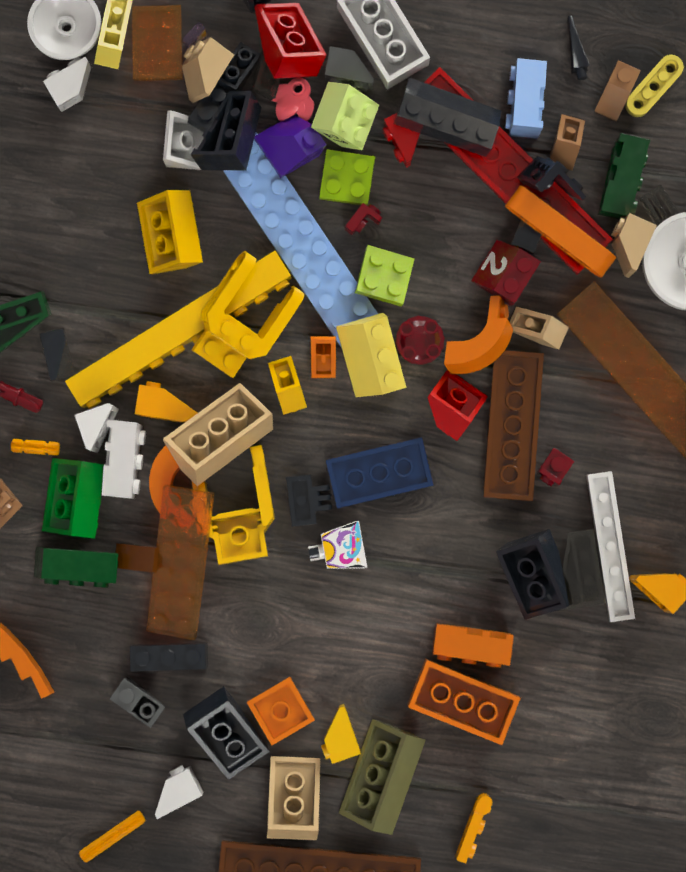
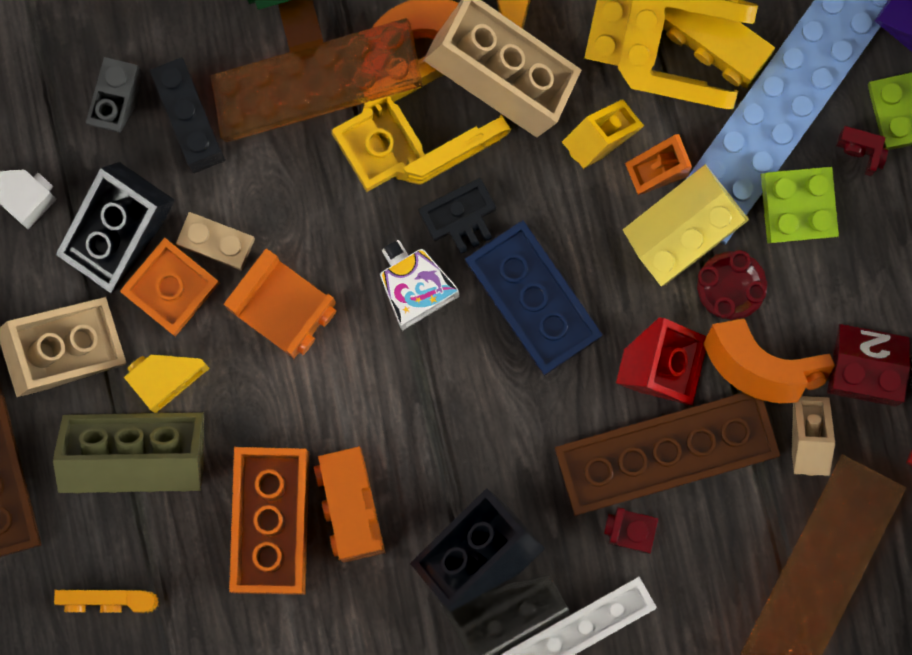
camera: 75 degrees right, 5 degrees down
none -> tan plate [176,212,255,271]
none -> orange panel [224,248,337,358]

